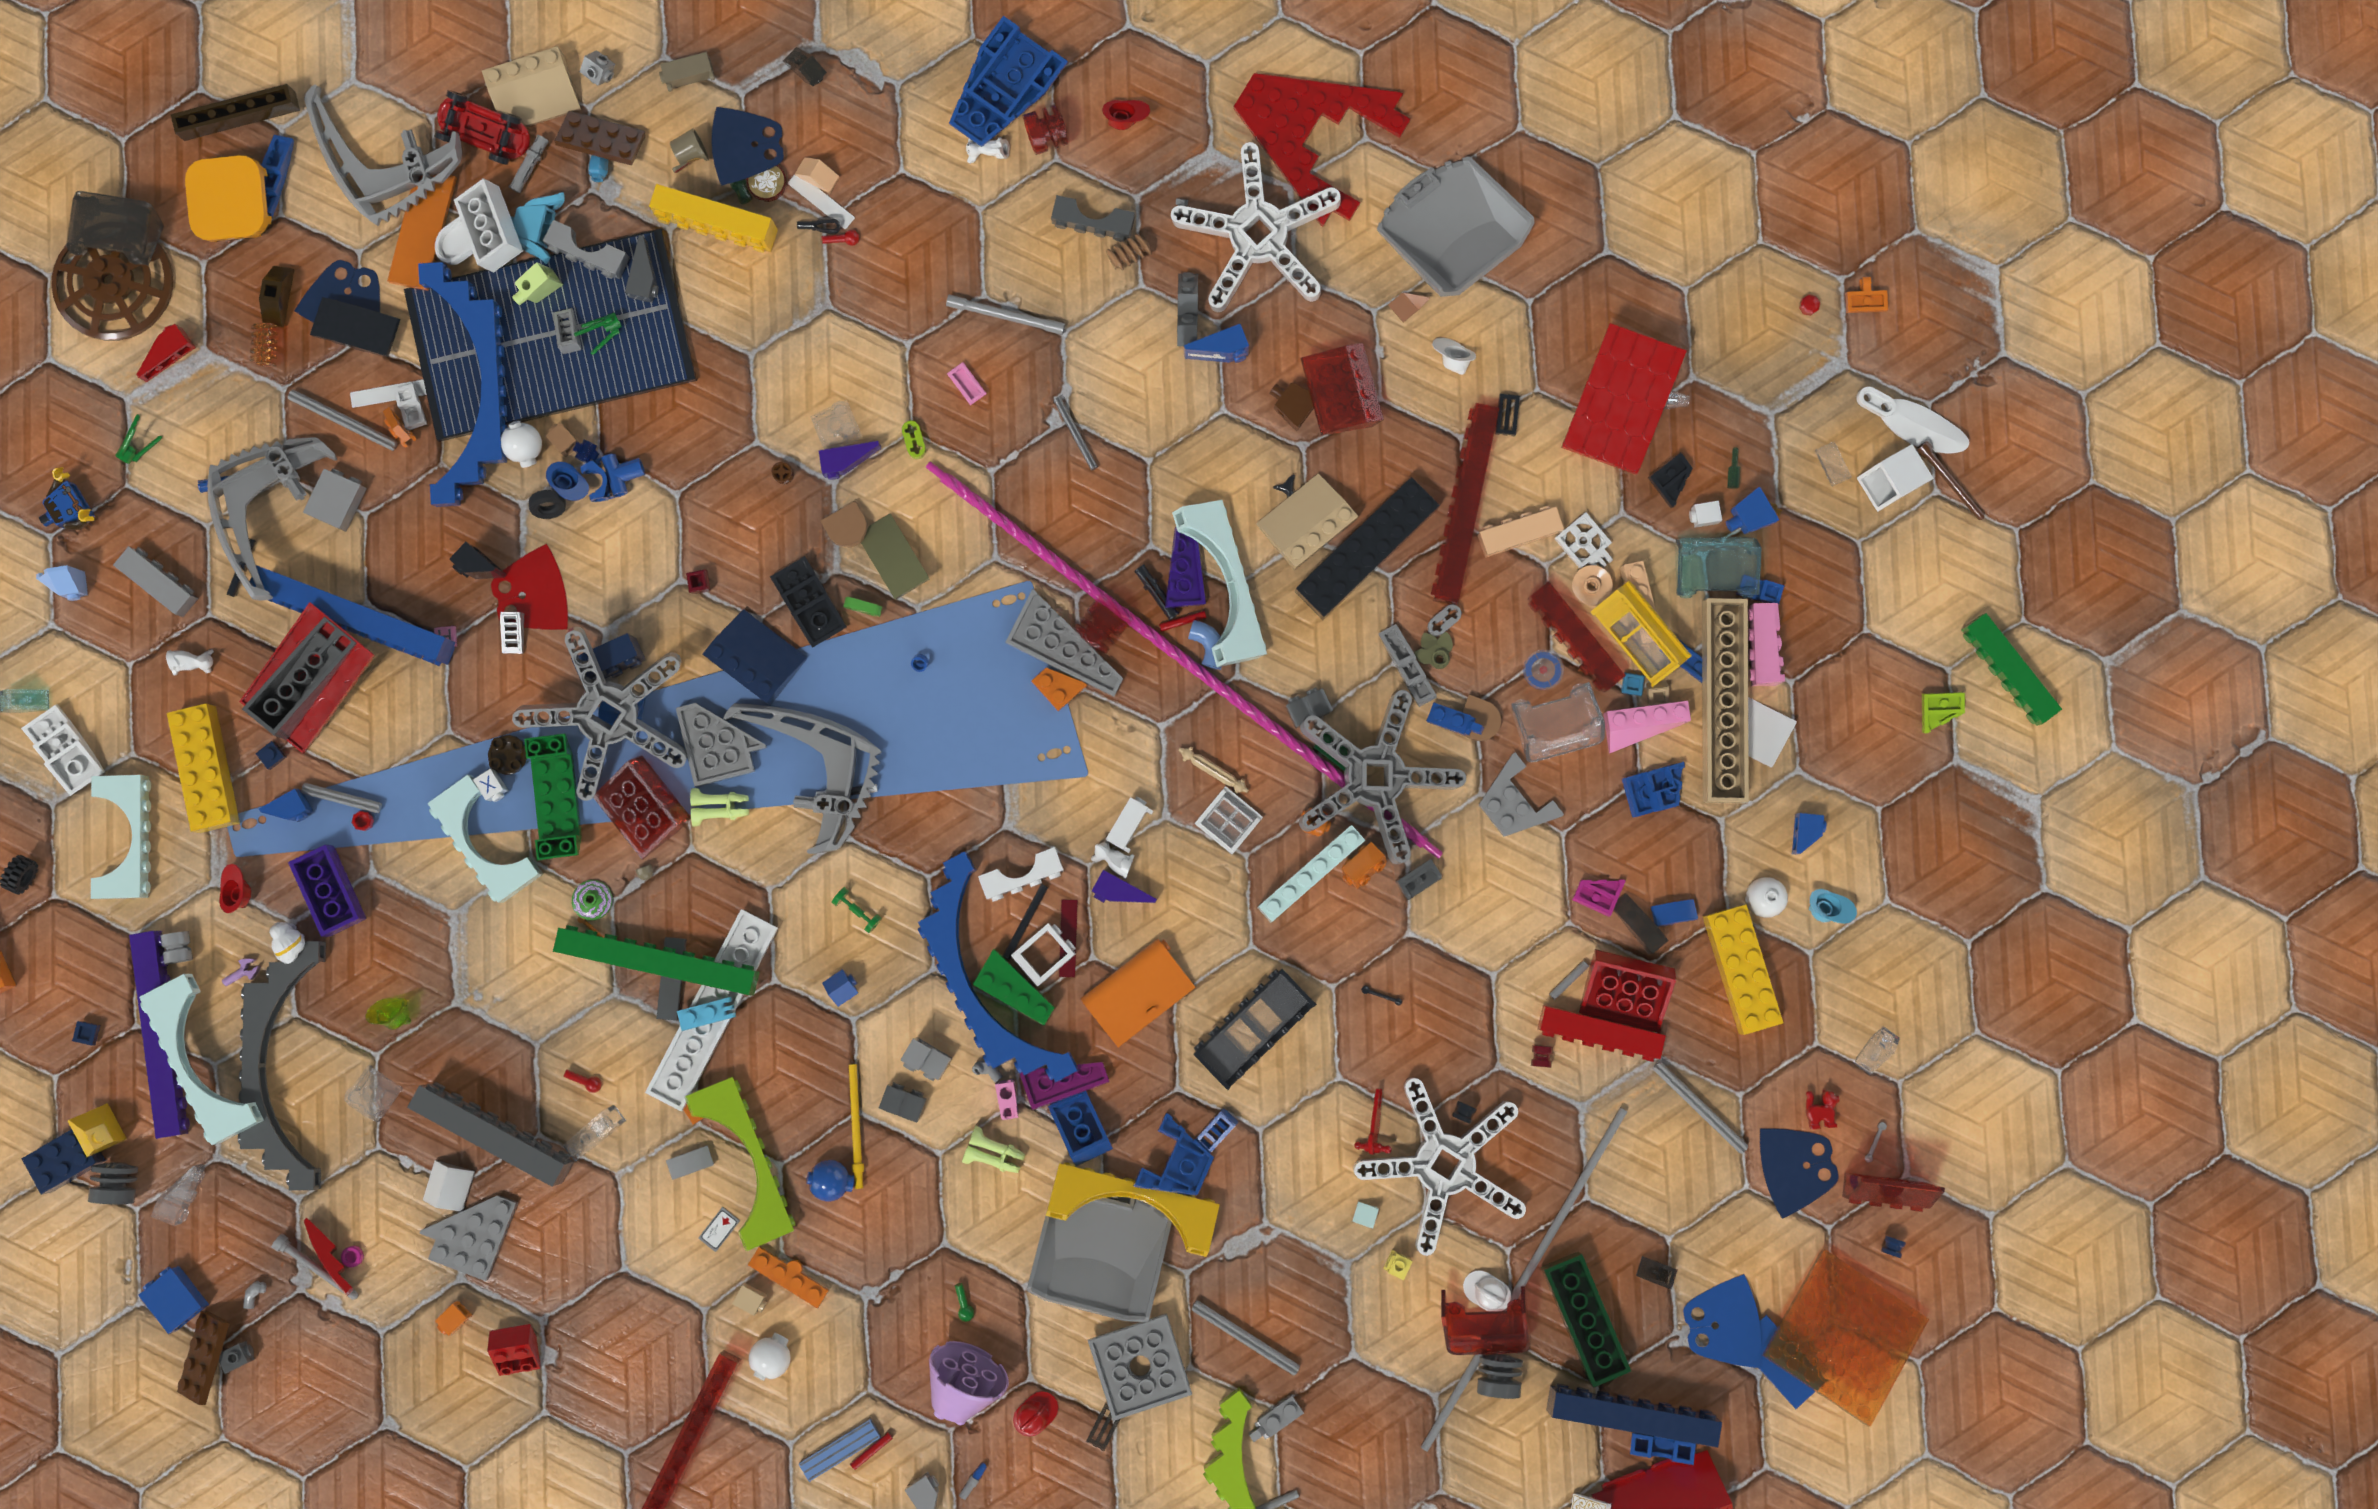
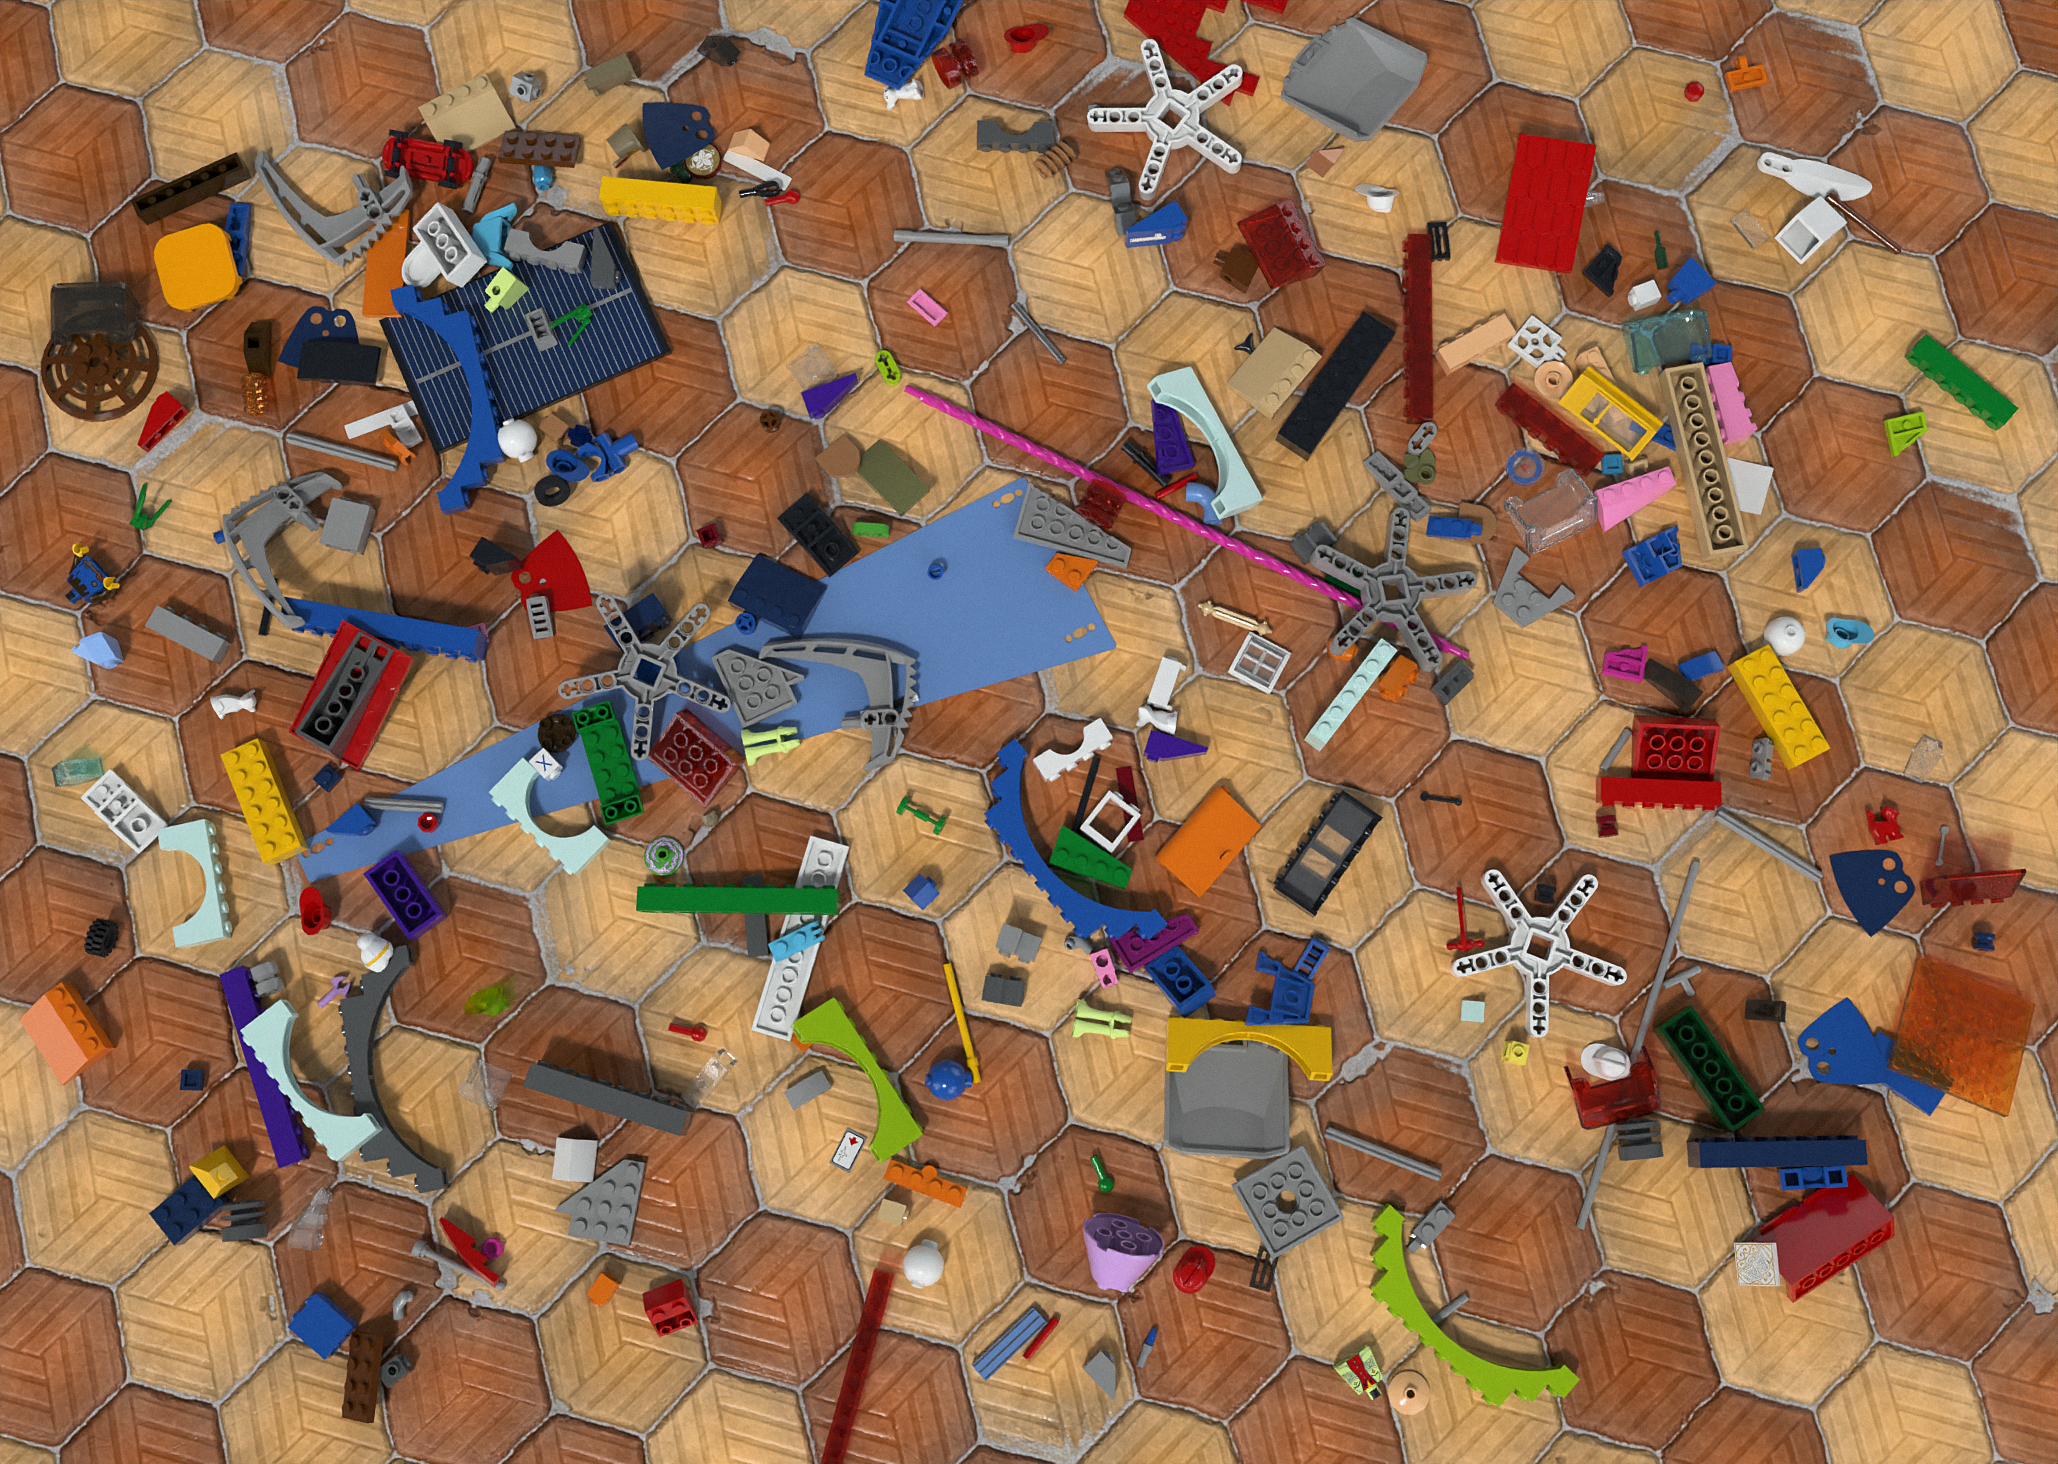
camera: 10 degrees left, 5 degrees down
none -> blue wheel [735,613,757,635]
none -> light grey piece [1663,965,1701,997]
none -> light grey hinge [1750,738,1774,781]

